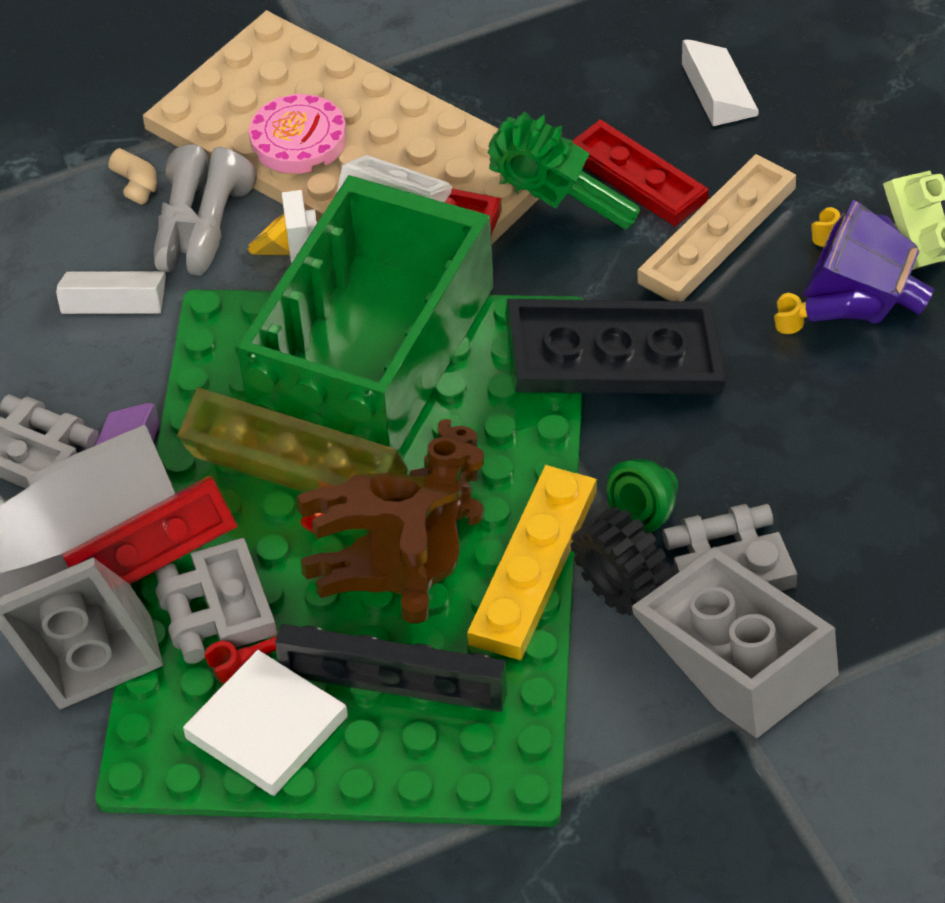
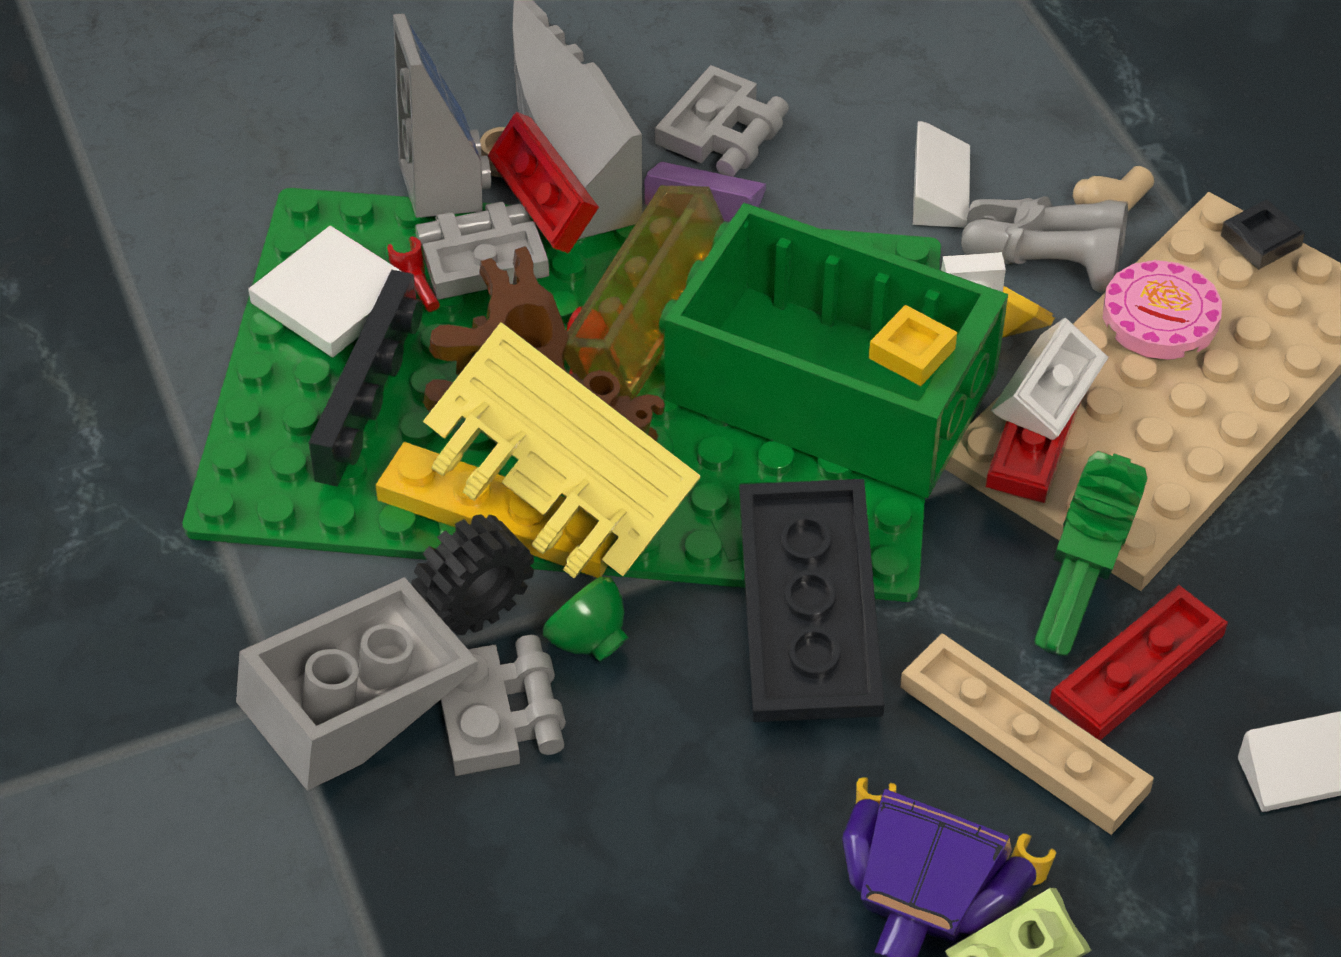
camera: 90 degrees right, 0 degrees up
none -> light yellow hinge [423,322,701,578]
none -> yellow tile [869,305,957,386]
none -> black tile [1221,199,1305,270]

